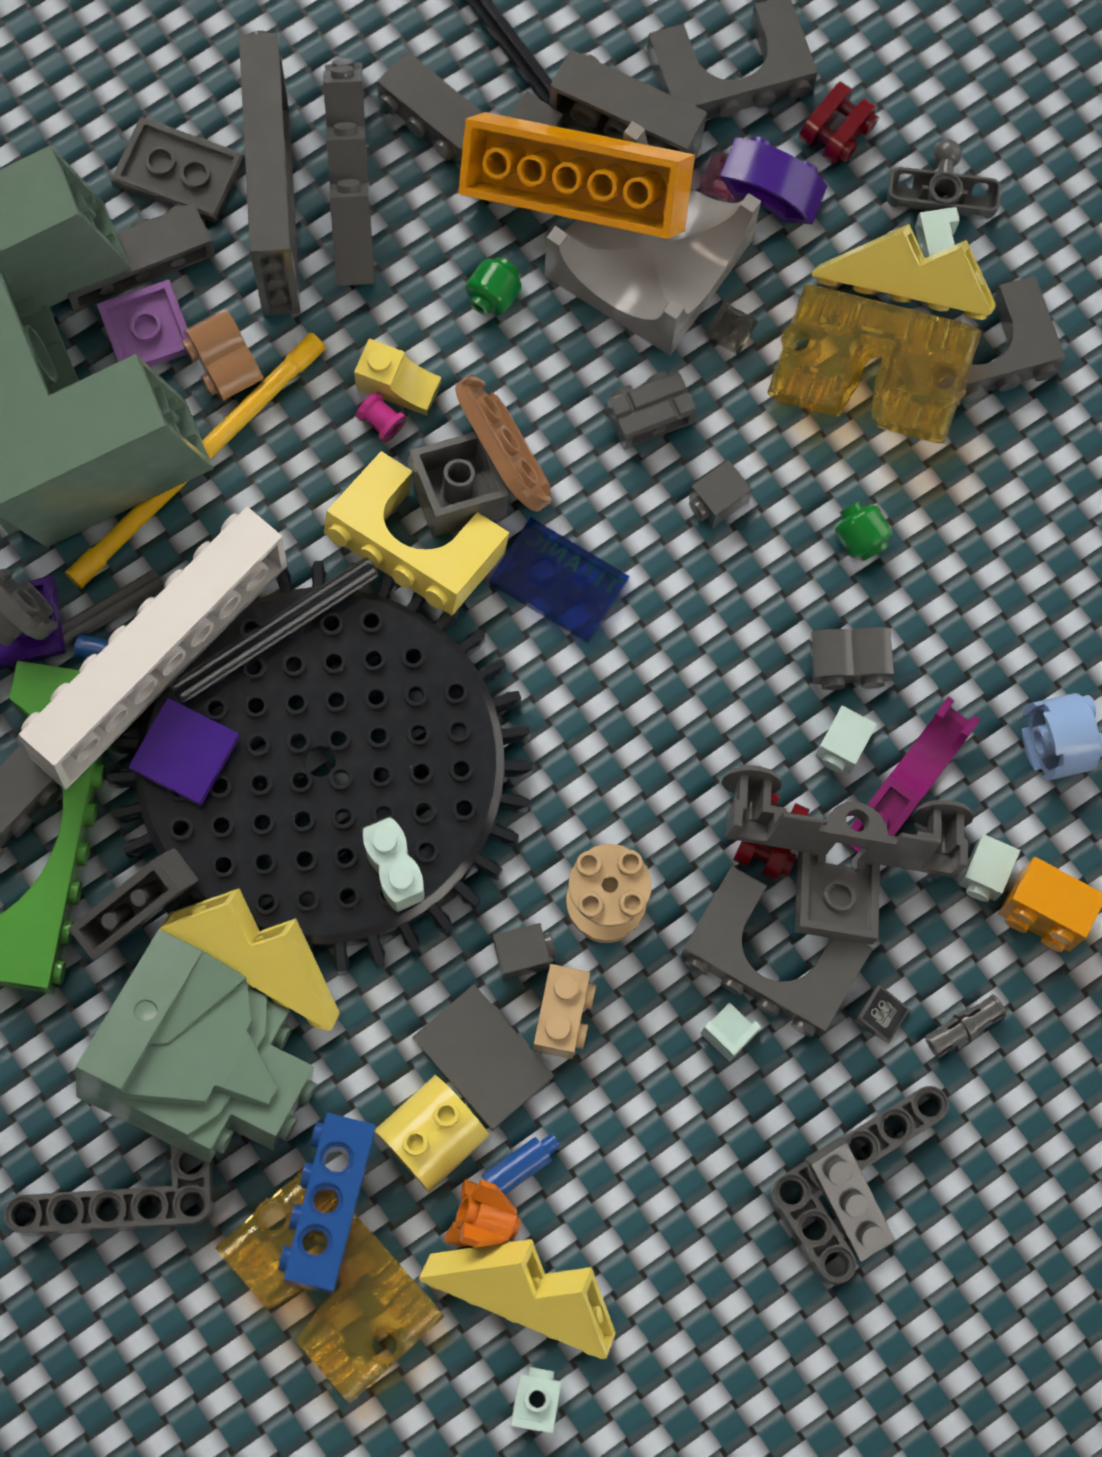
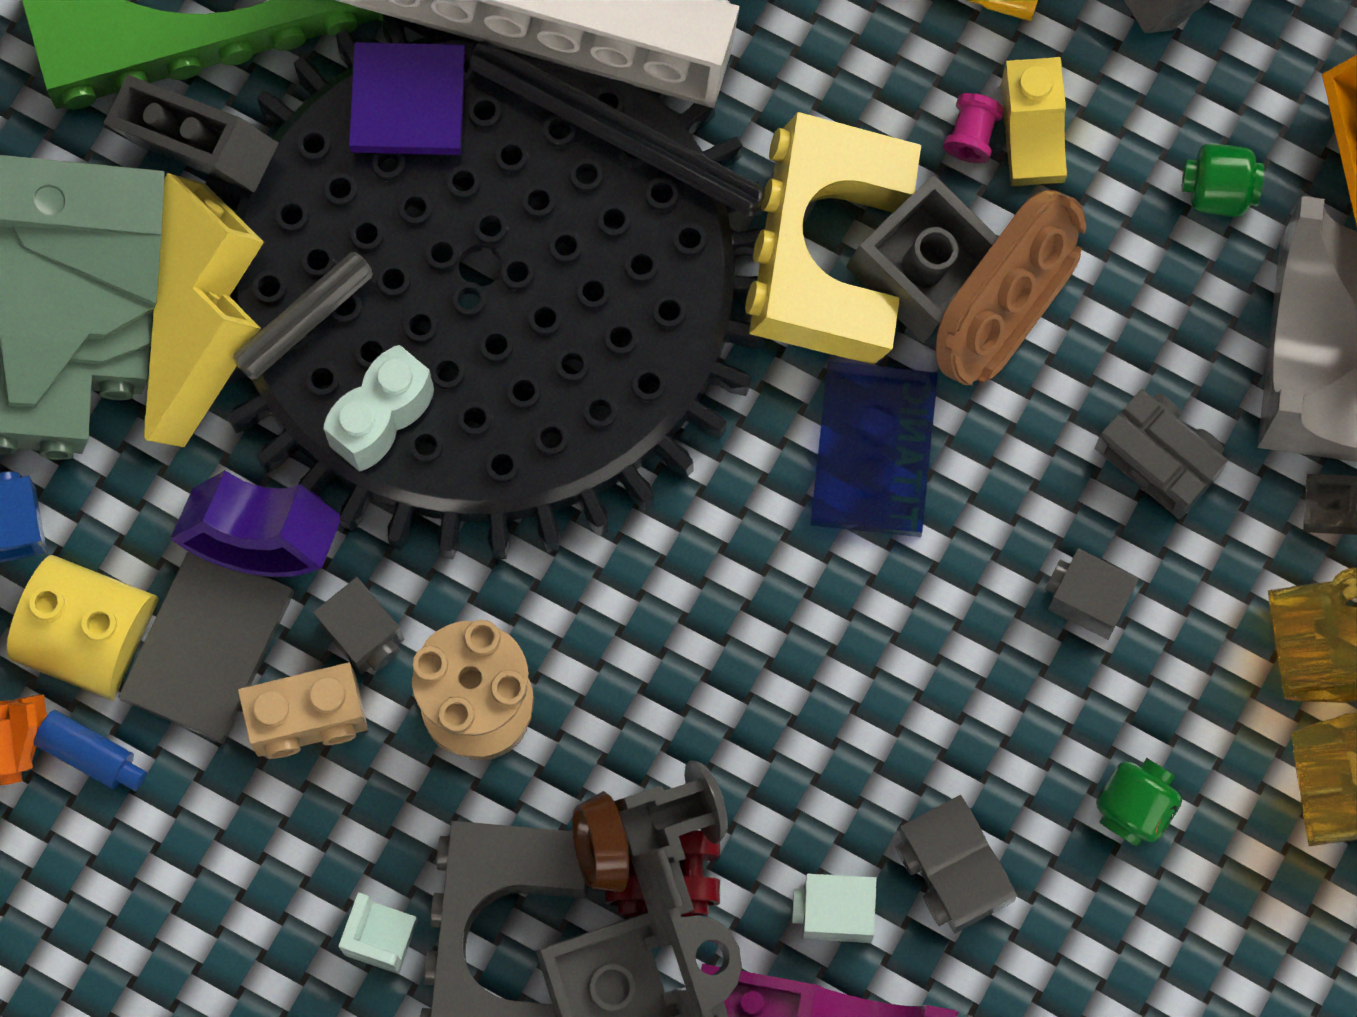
camera: 70 degrees right, 0 degrees up
none -> dark purple brick [170,470,341,577]
none -> dark grey axle [233,252,373,380]
none -> reddish brown hat [572,791,629,893]

